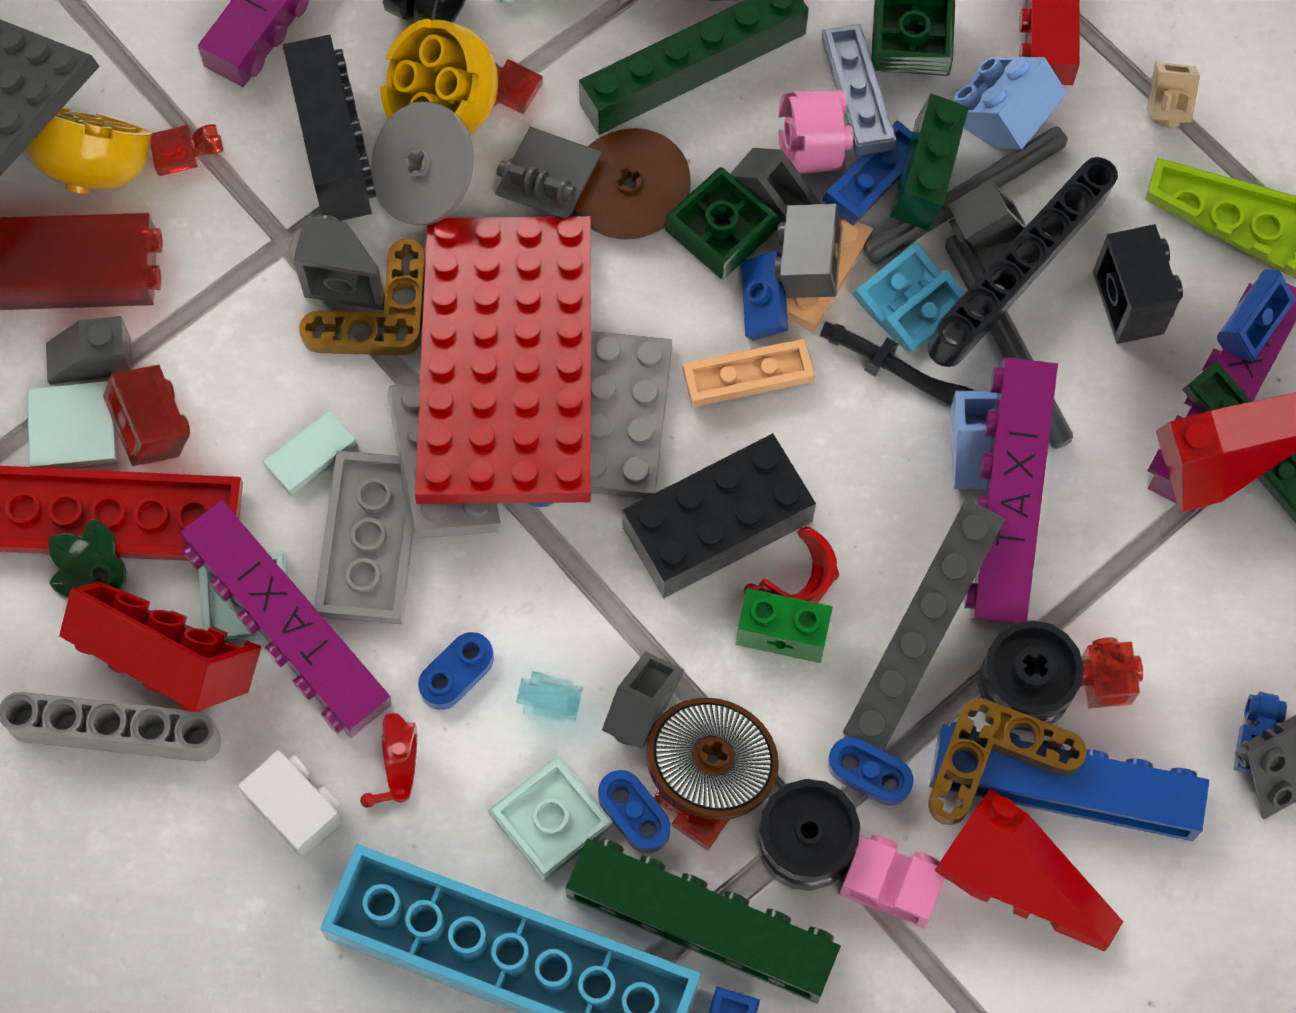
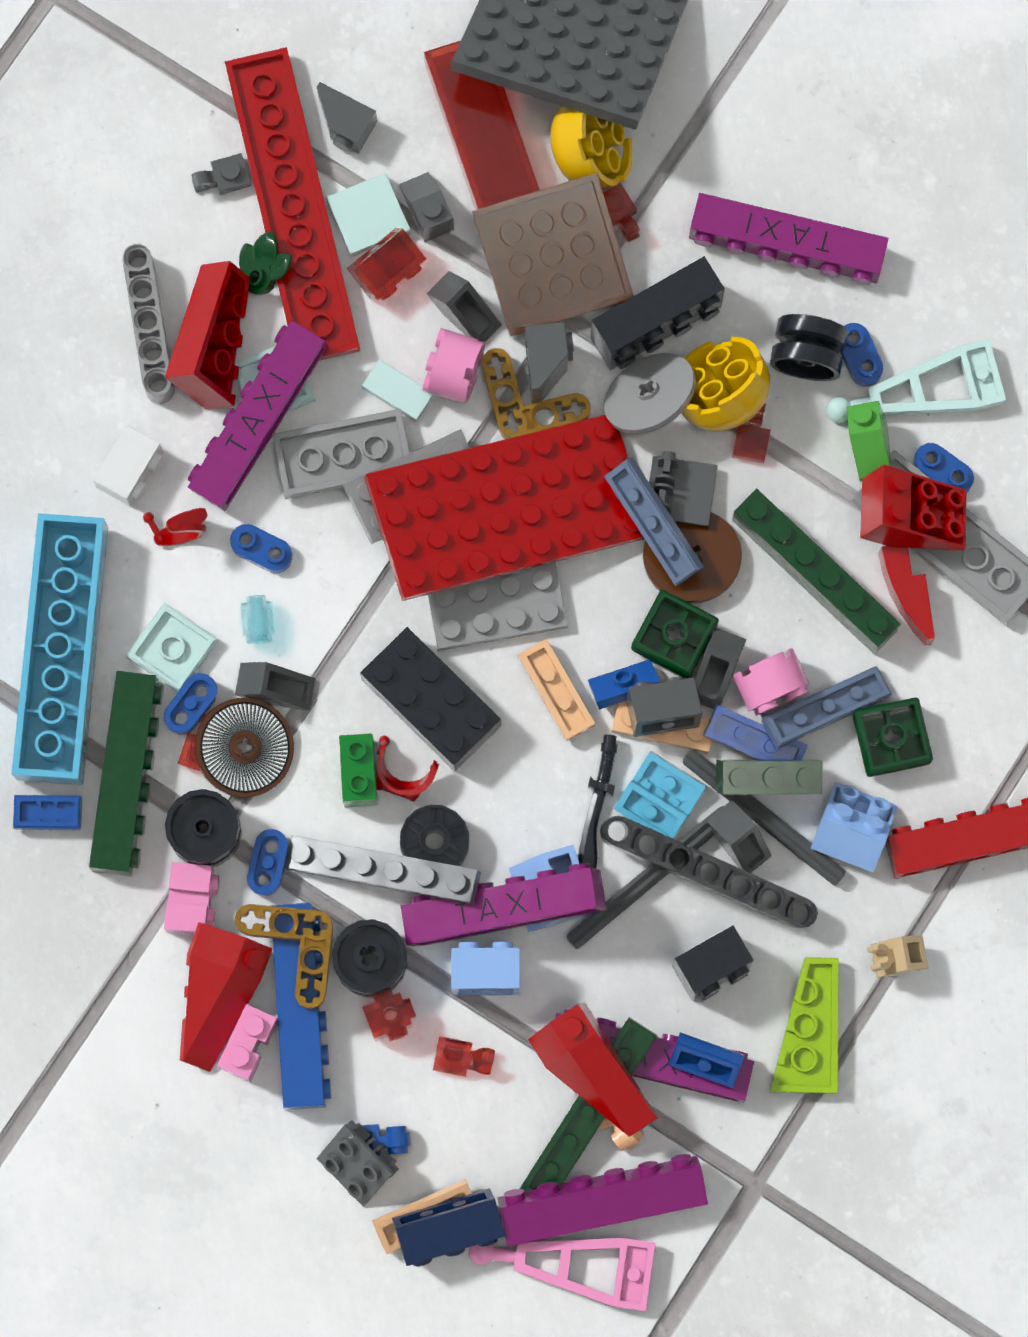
camera: 75 degrees right, 10 degrees up
none -> bright pink brick [217,1004,278,1083]
none -> black wheel [400,805,469,866]
none -> bright pink brick [422,328,485,403]
none -> dark grey slope [426,271,502,342]
none -> clear red plate [433,1036,495,1077]
none -> light blue brick [451,942,520,996]
none -> plate [472,174,634,337]
none -> sand blue tile [604,457,704,586]

